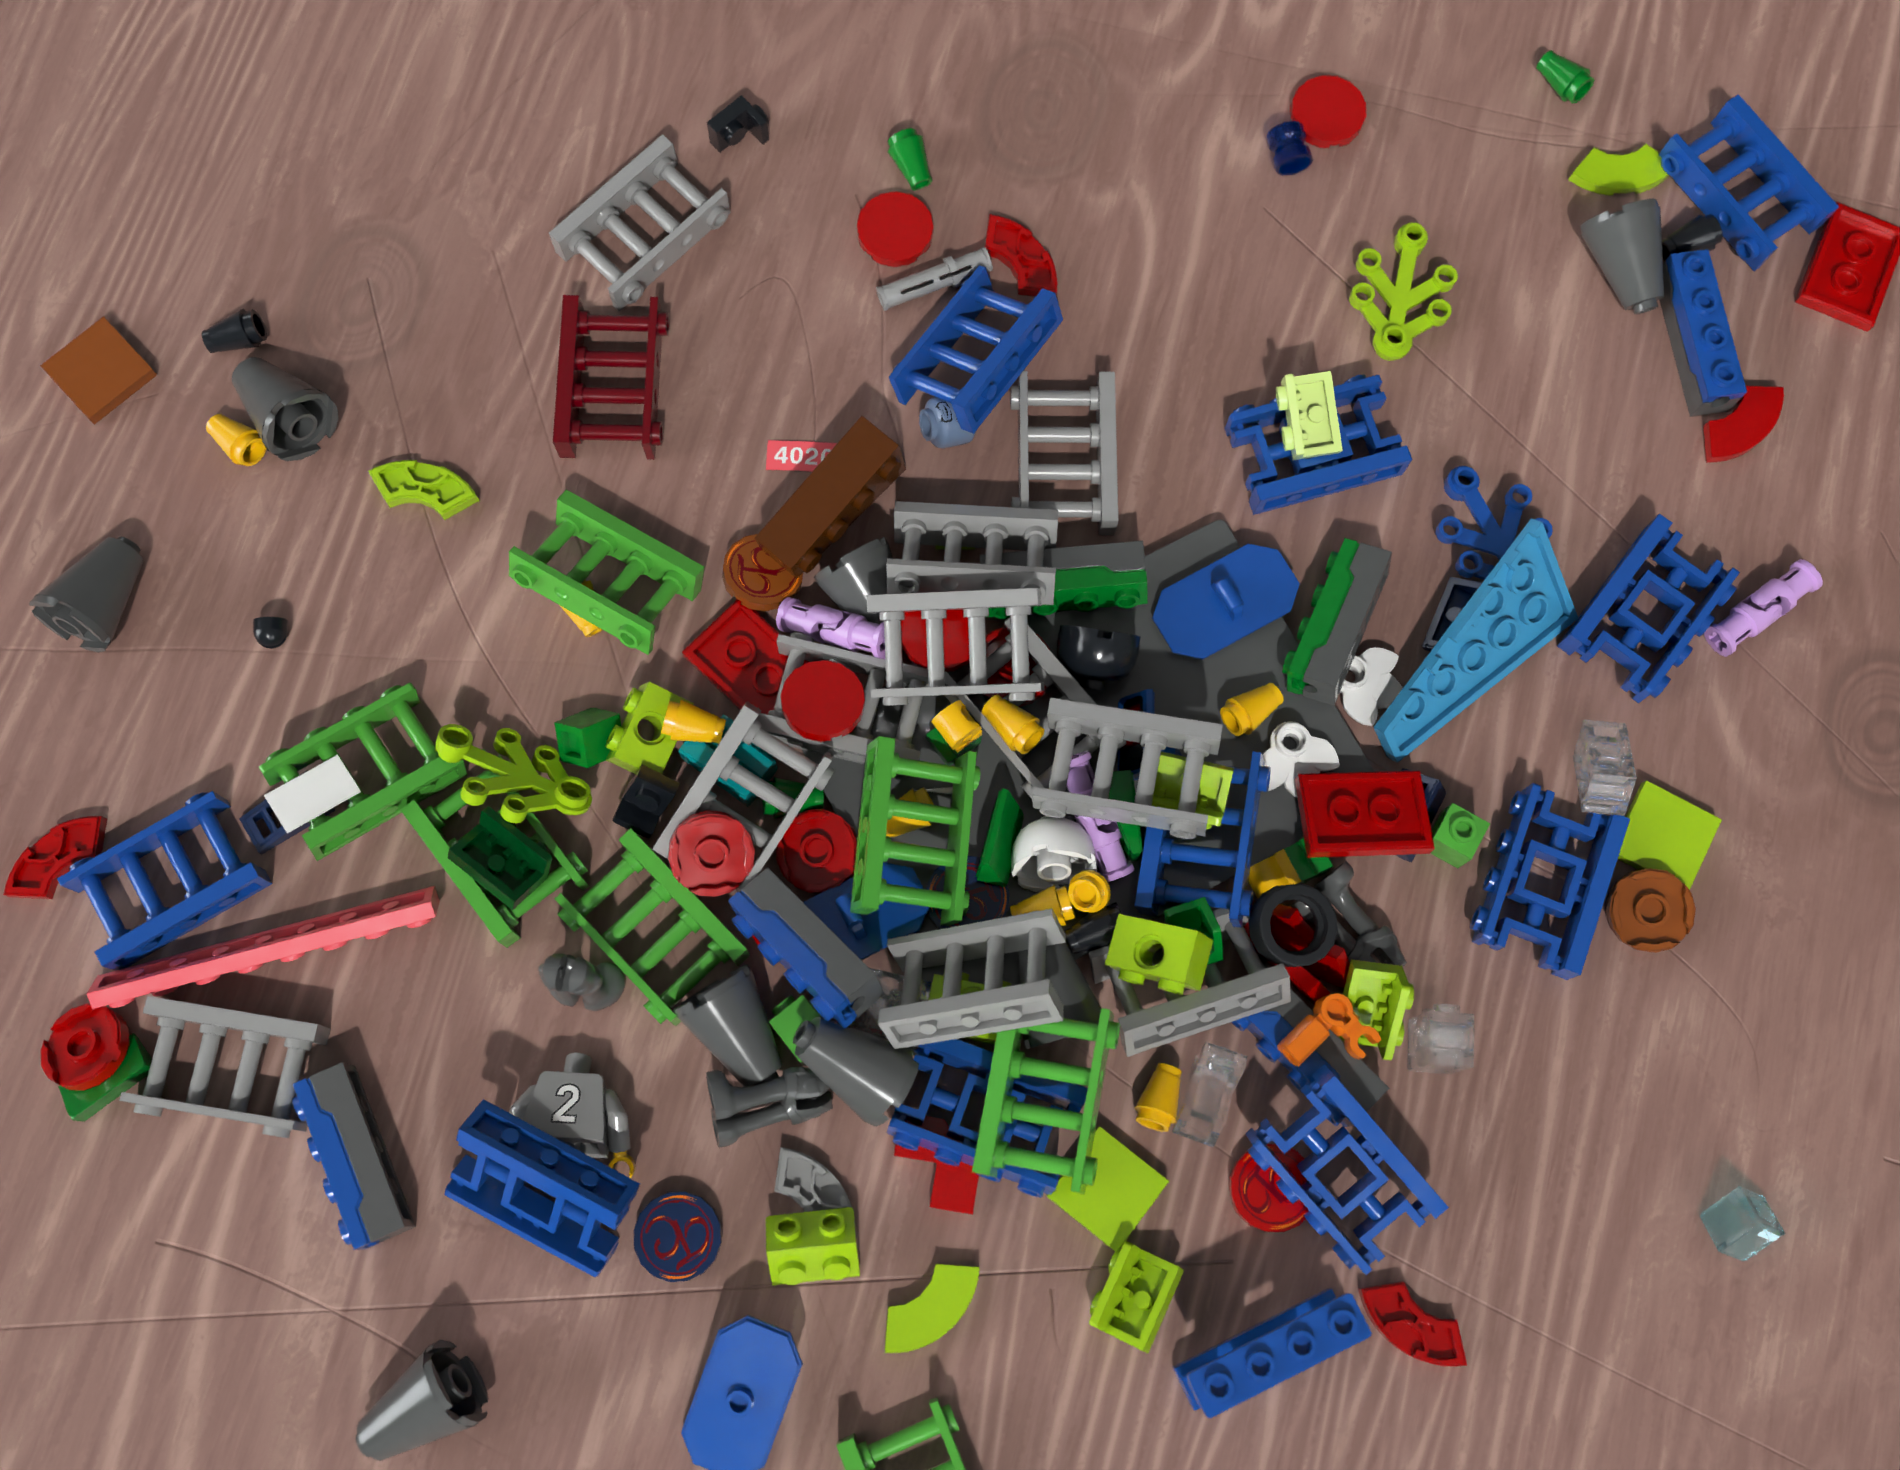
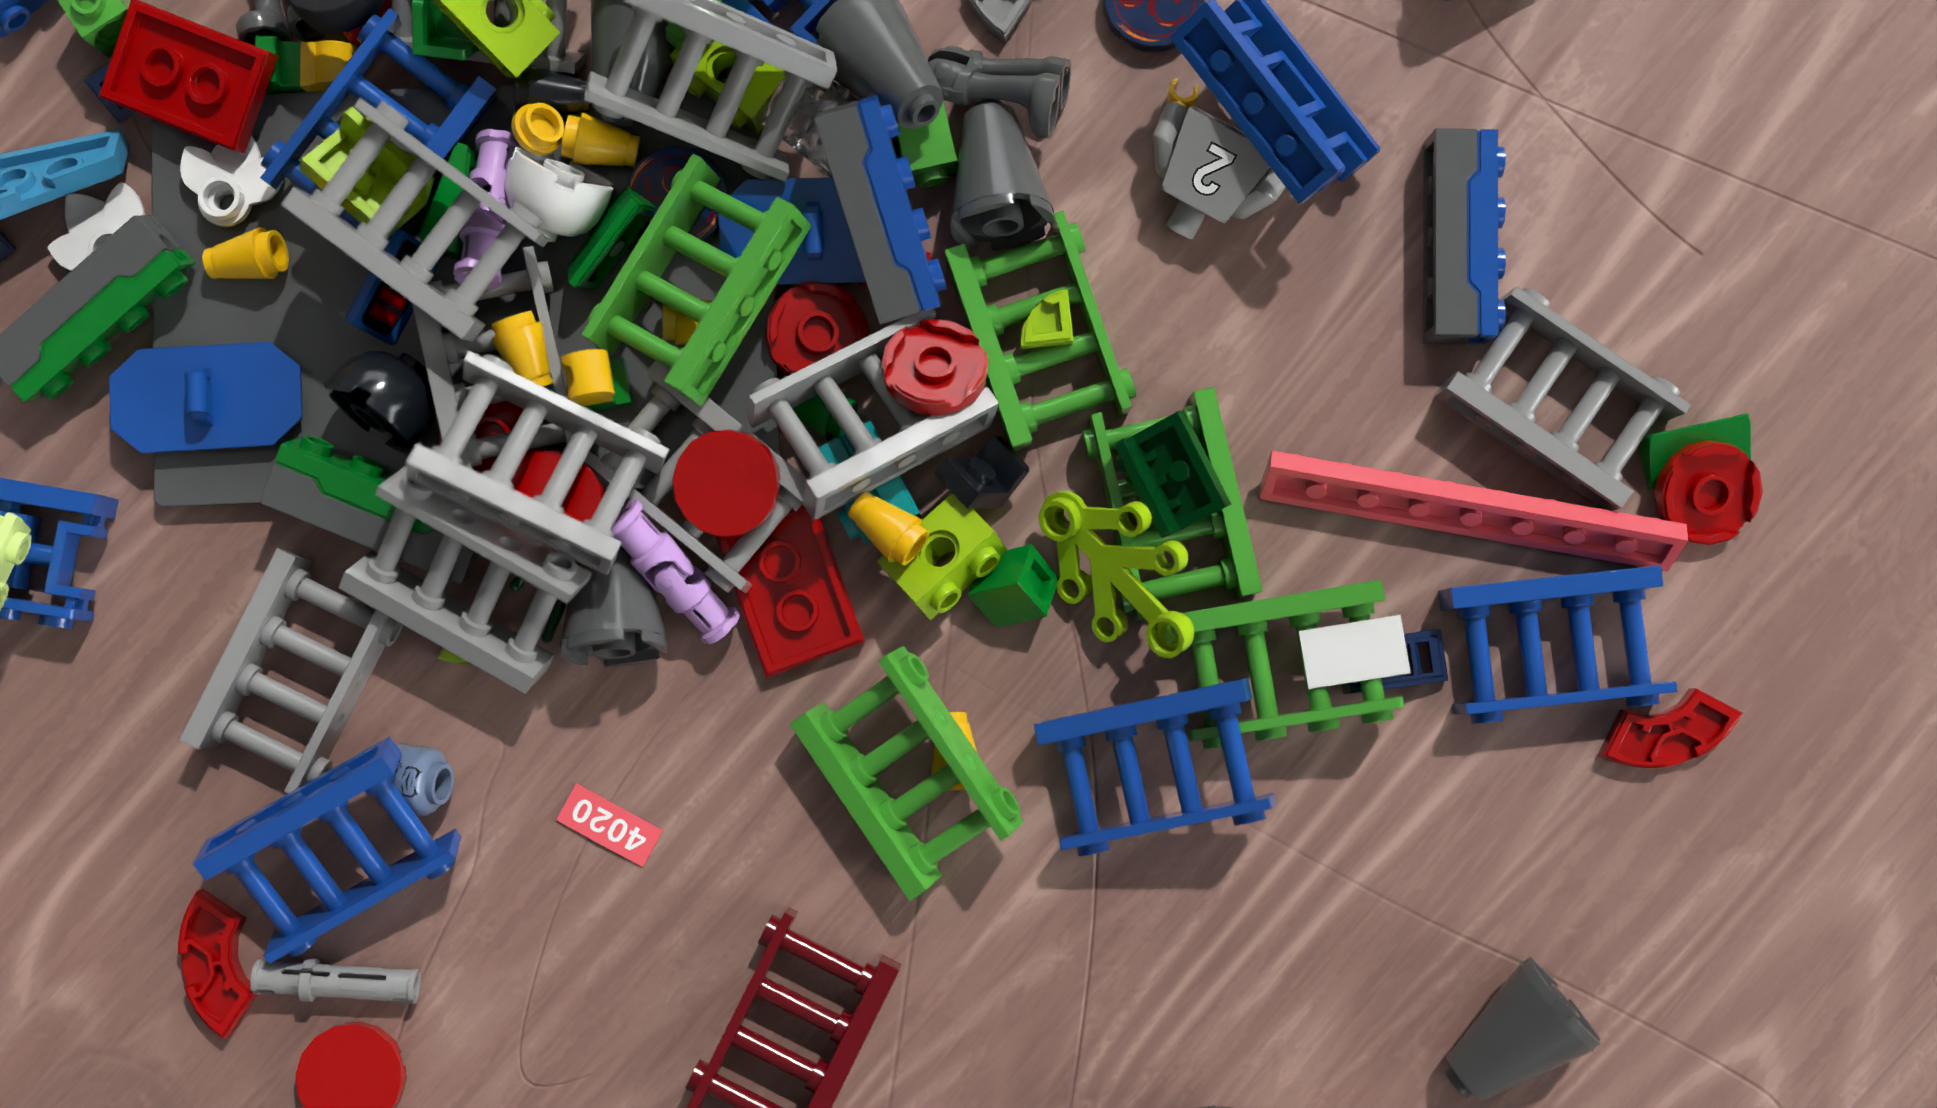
camera: 155 degrees left, 10 degrees up
black hinge [253,617,288,649] -> none
lime tile [368,460,480,520] -> none
dark grey piece [538,954,626,1012] -> none
dark orange tile [722,534,803,611] -> none
reddish brown wedge [754,416,906,578] -> none
none -> lime tile [1021,289,1074,349]
none -> blue fence [1033,678,1276,856]

